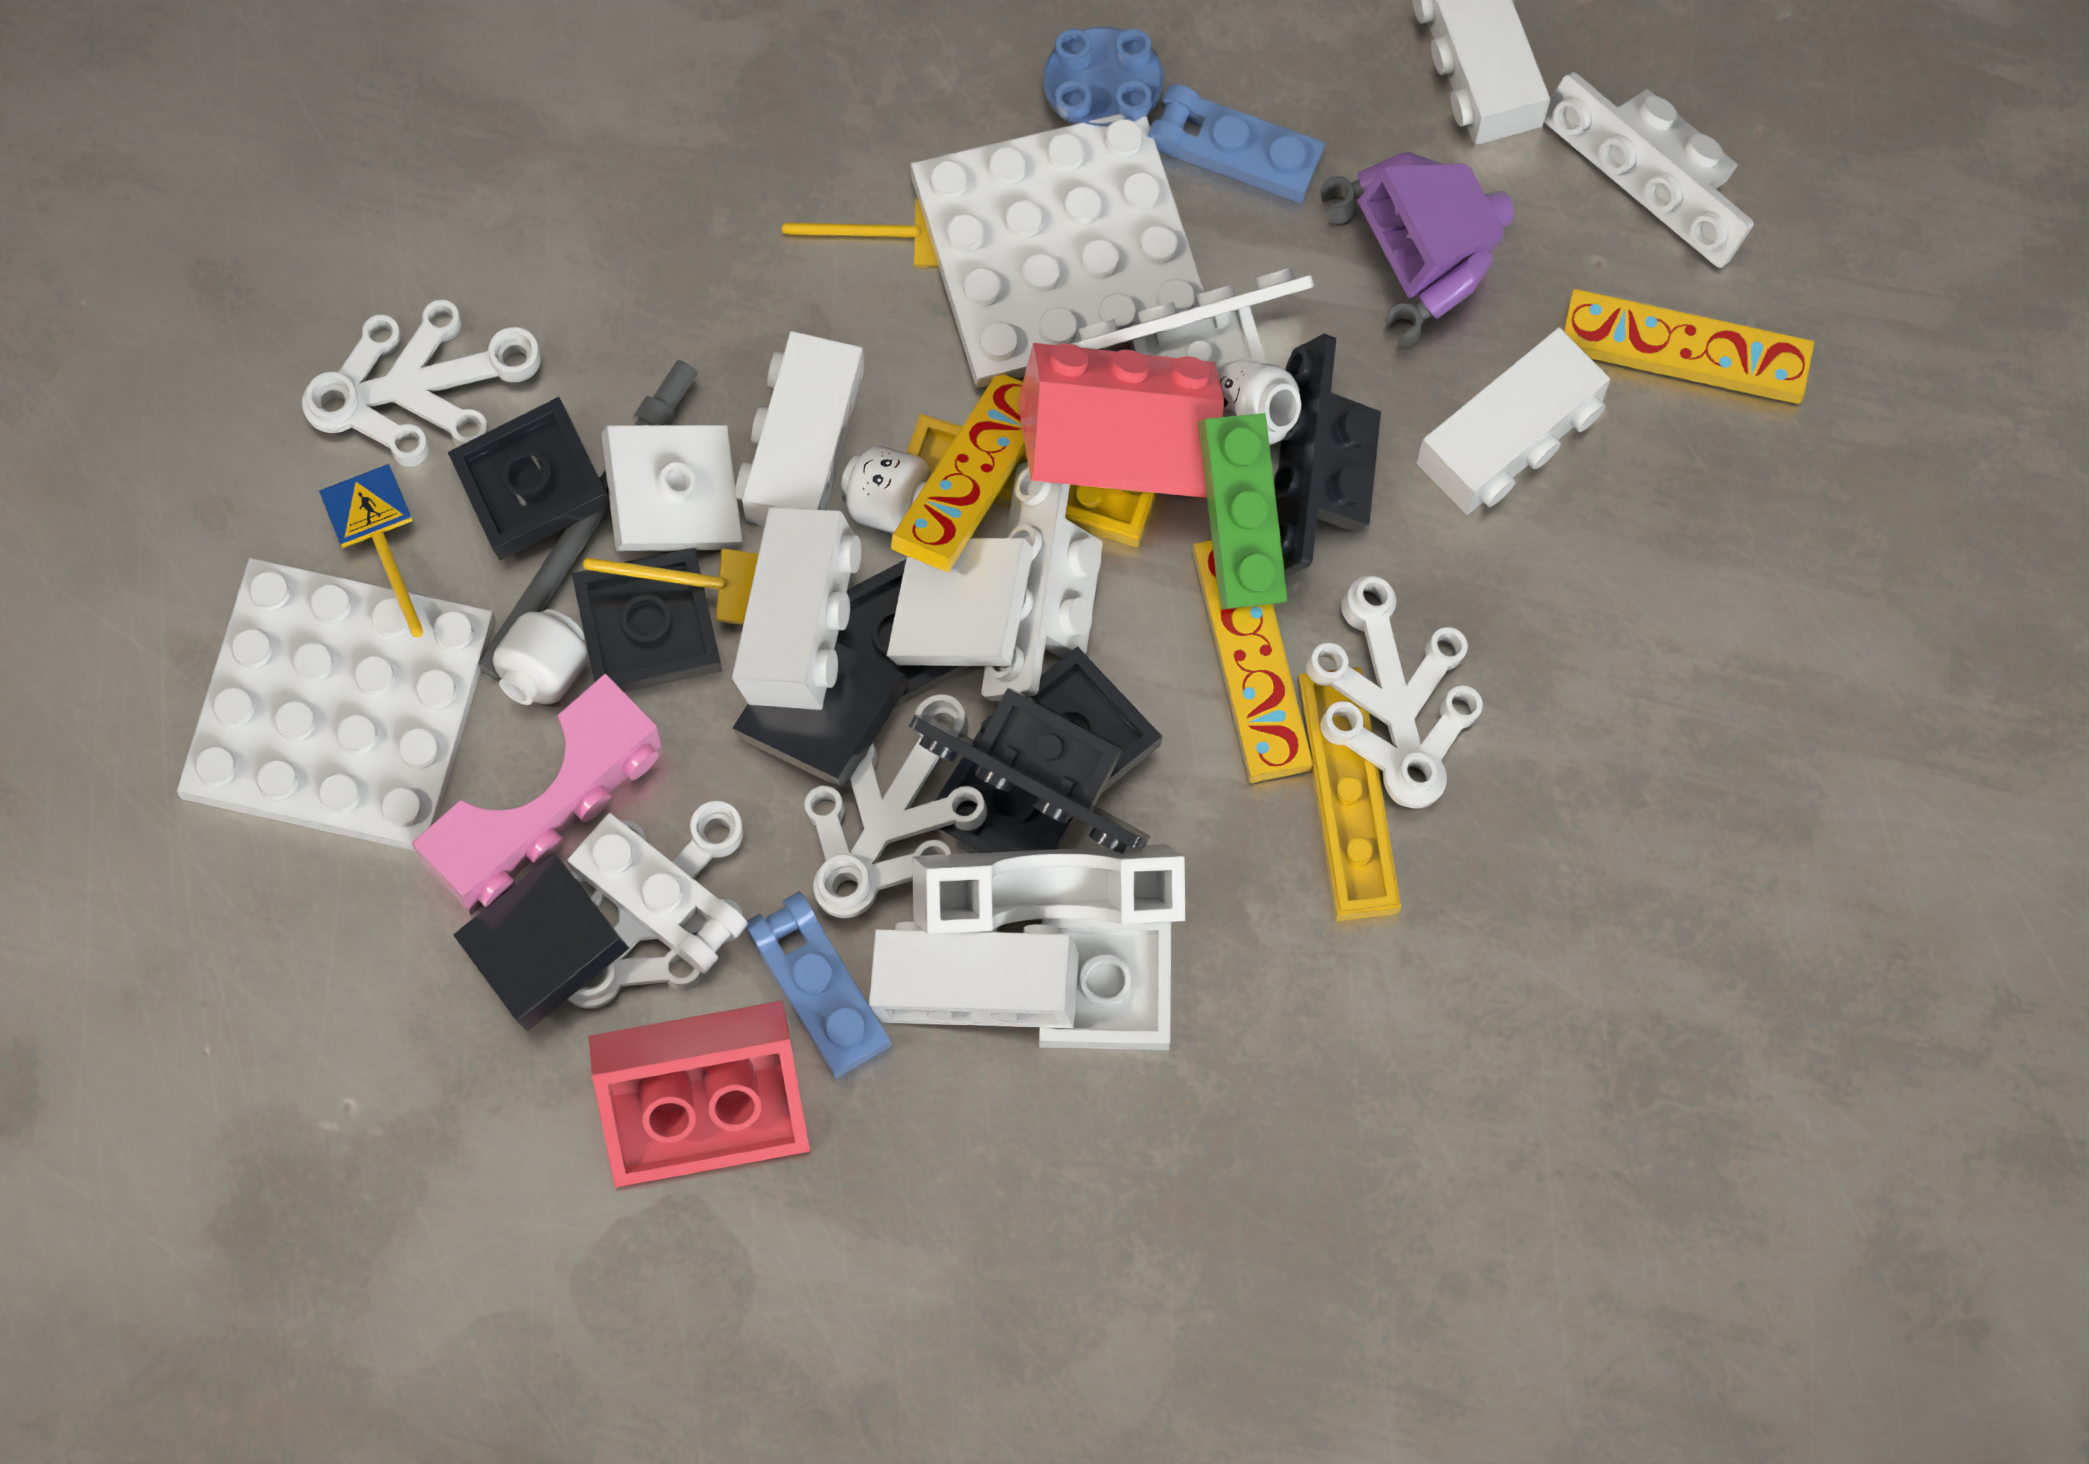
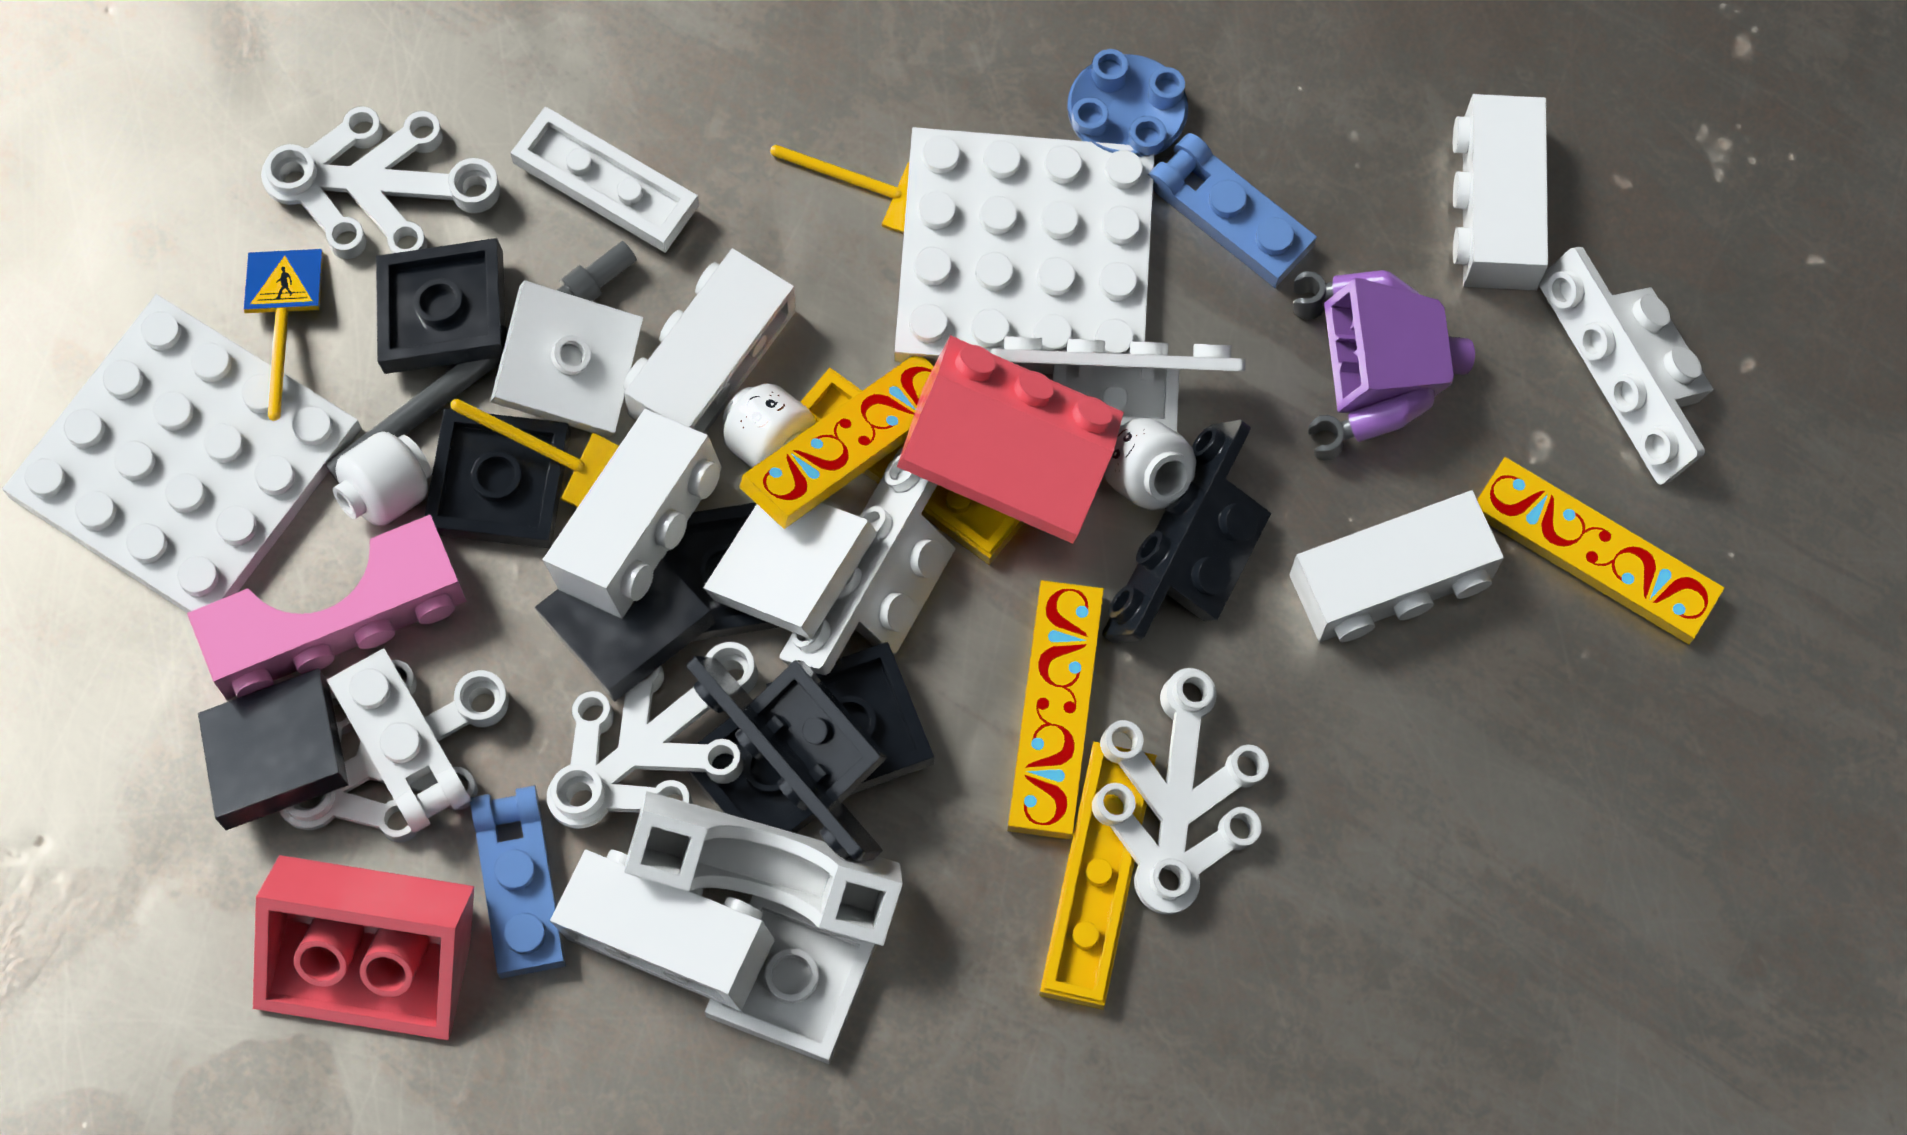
camera: 20 degrees right, 0 degrees up
bright green plate [1198,413,1288,610] -> none
none -> white plate [511,106,699,253]

